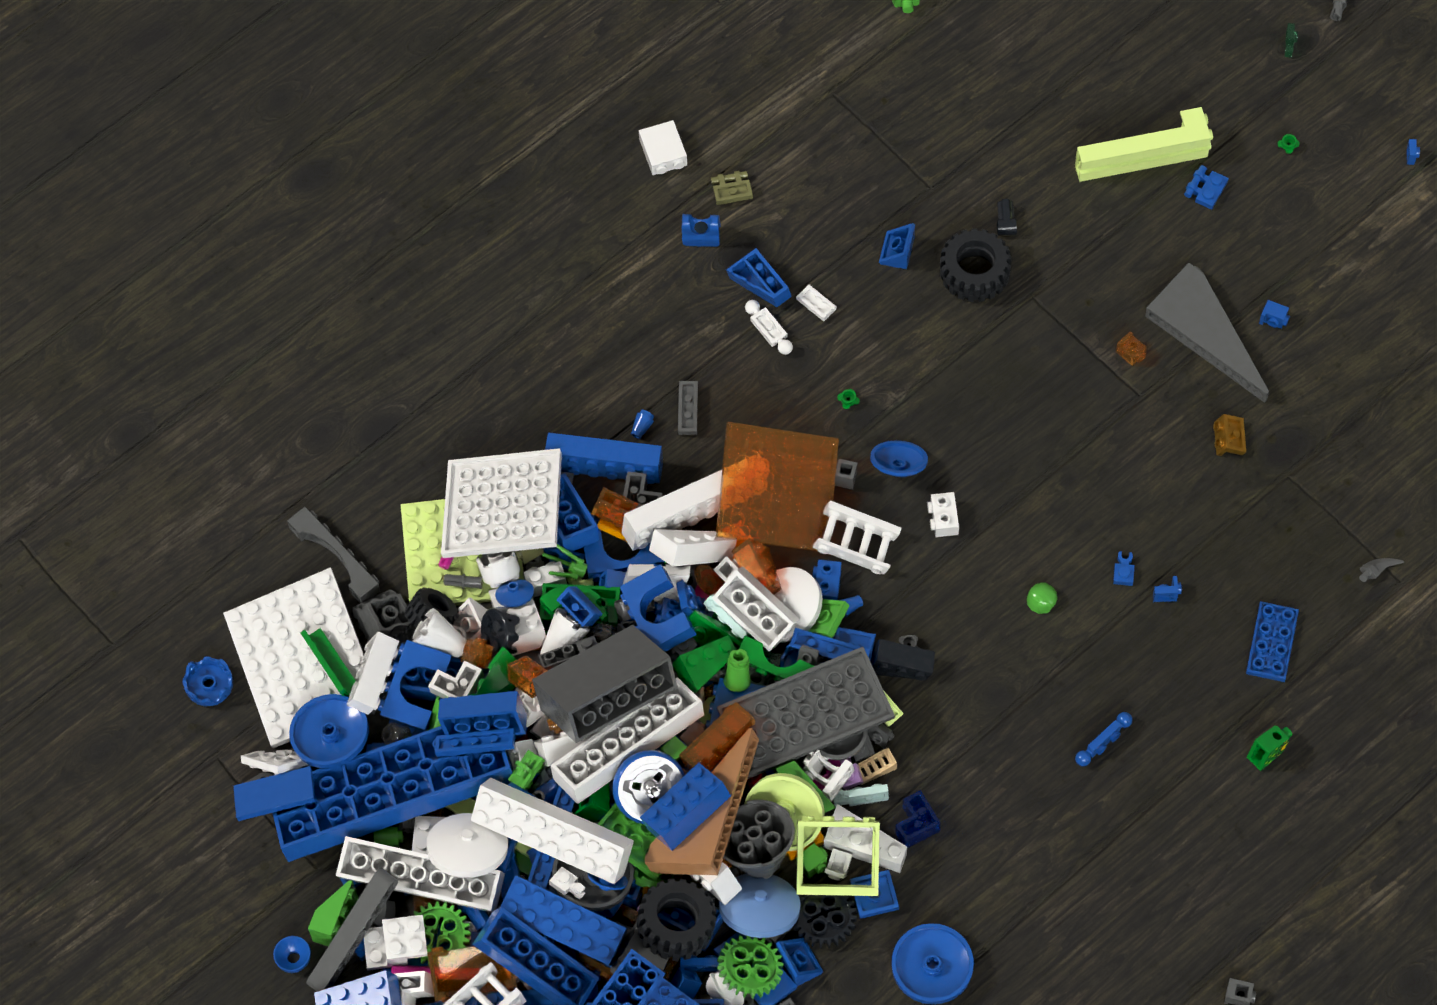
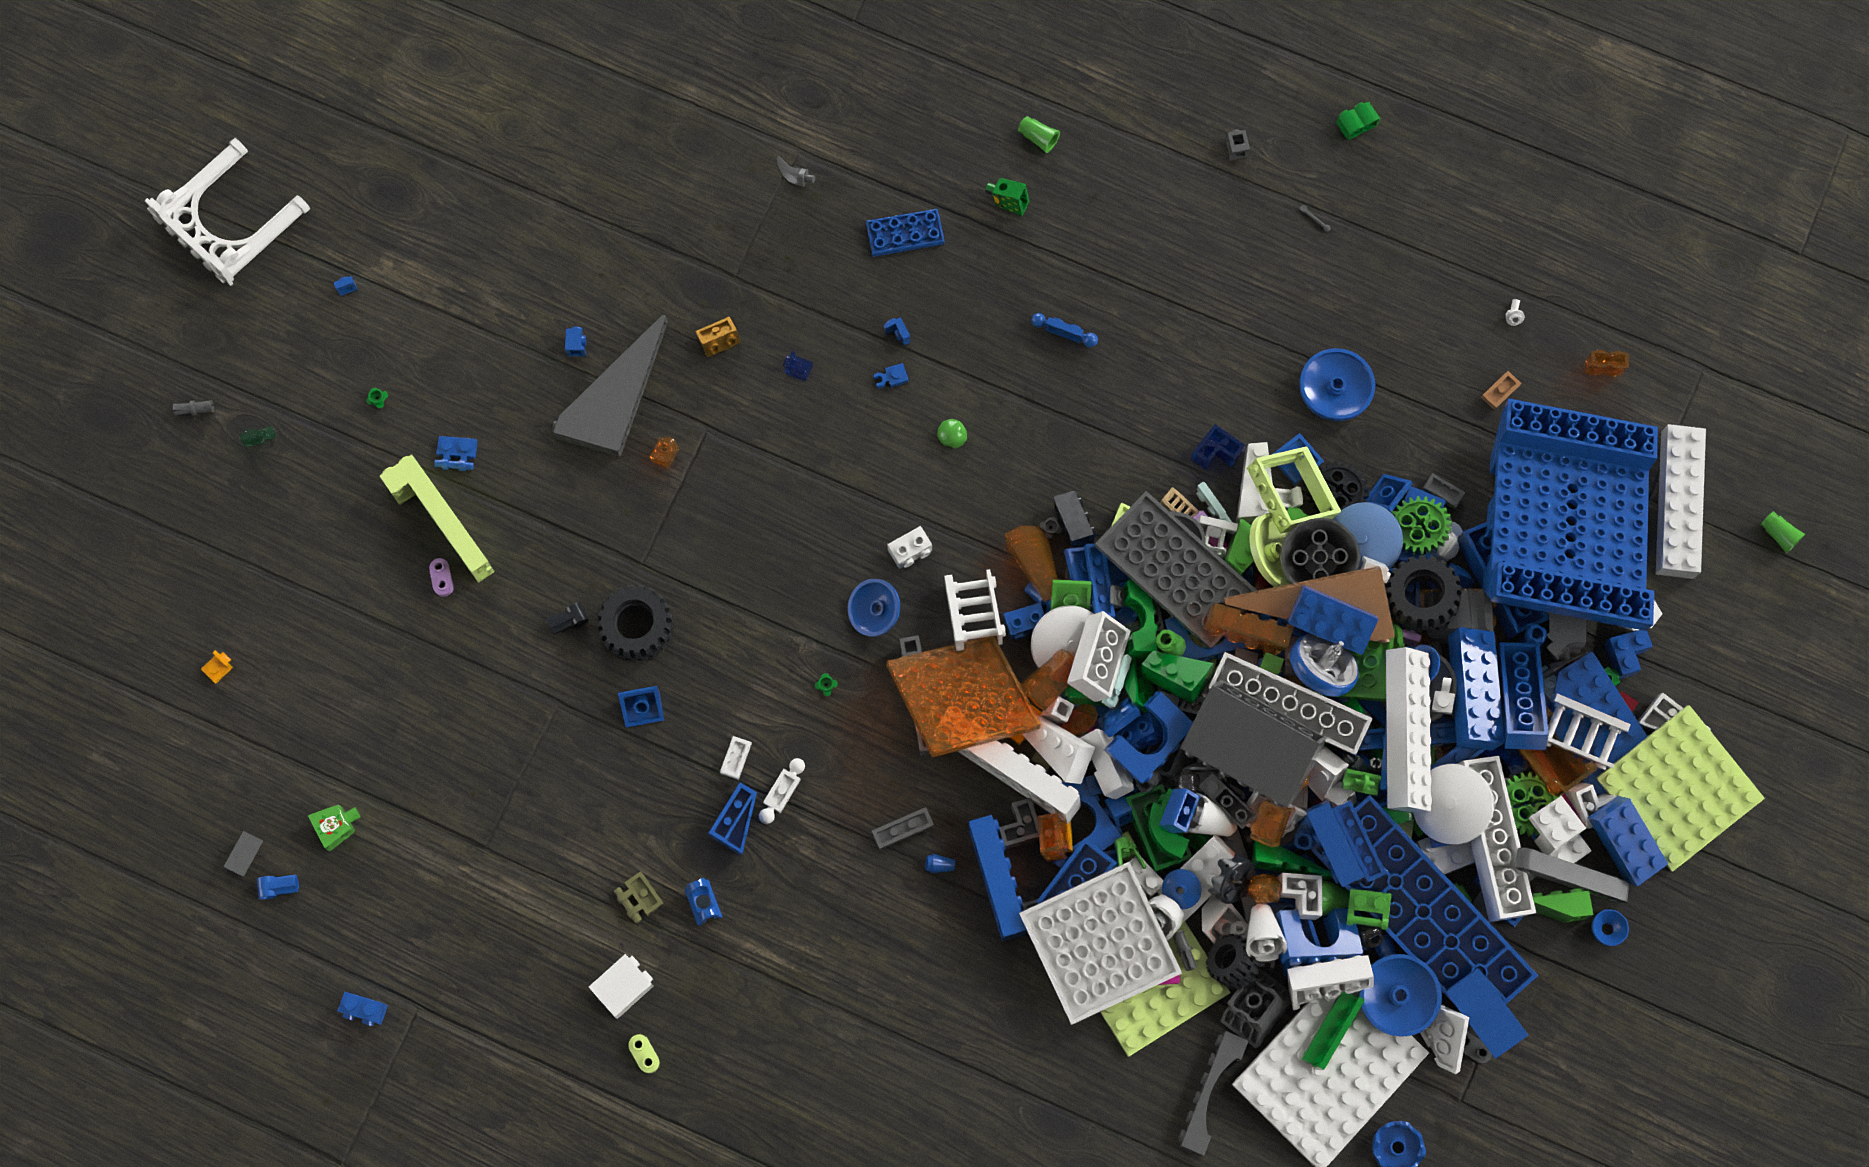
camera: 120 degrees left, 10 degrees up
none -> lavender plate [429,558,453,597]
none -> yellowish green plate [629,1035,660,1073]
none -> clear blue bracket [783,351,813,381]
none -> clear orange wedge [1004,525,1058,602]
none -> bright green plant [1018,116,1060,153]
none -> bright green plate [1346,888,1392,930]

